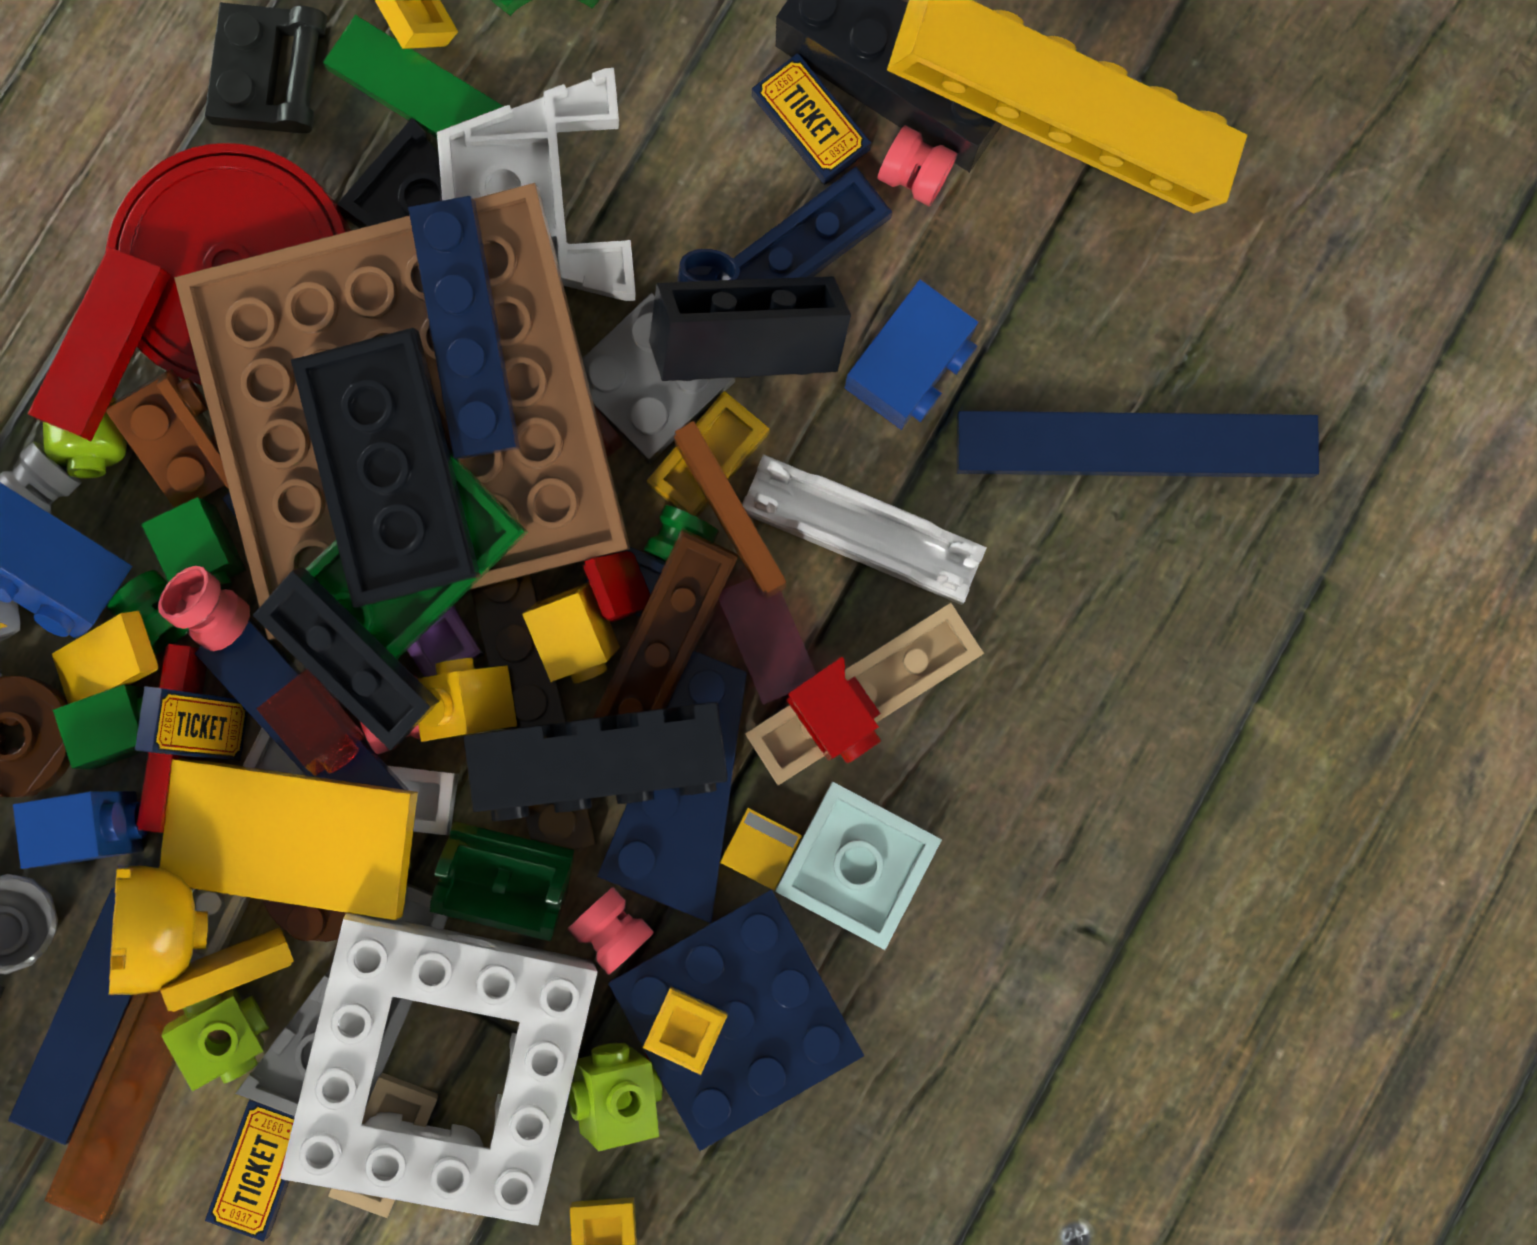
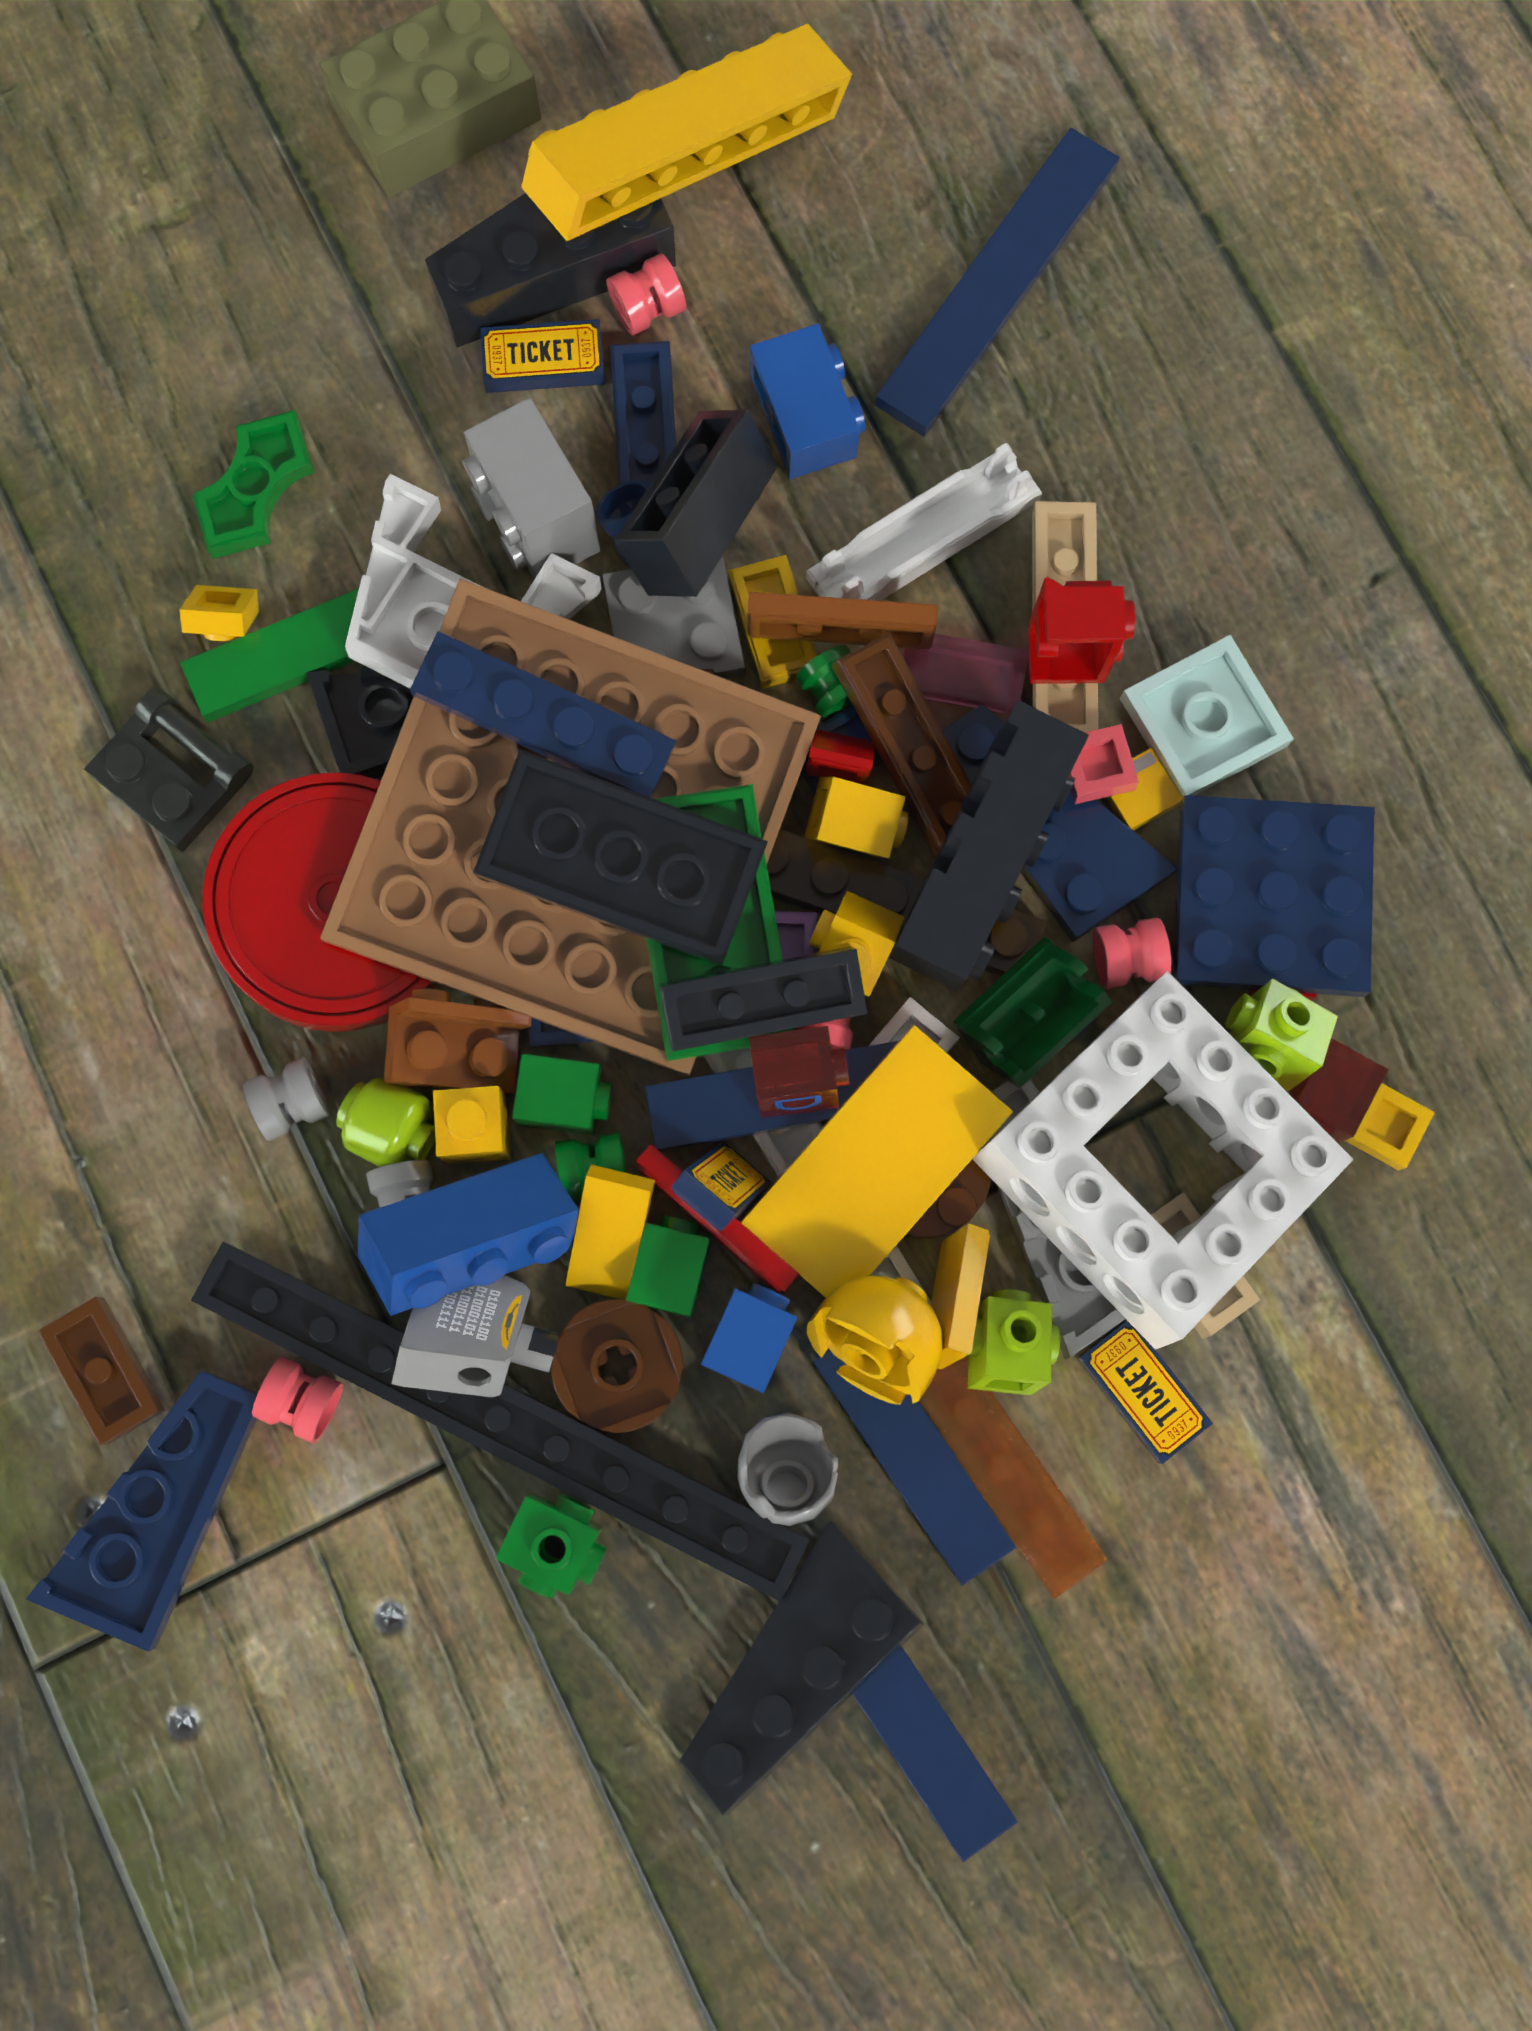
camera: 55 degrees left, 5 degrees down
red tile [28,247,171,442] -> none
coral wheel [158,566,250,652] -> none
yellow tile [643,987,728,1075] -> none
none -> light grey wheel [243,1057,330,1141]
none -> yellow brick [433,1086,511,1164]
none -> light grey brick [462,397,601,580]
none -> coral plate [1070,724,1139,804]
none -> clear red brick [1289,1038,1389,1143]

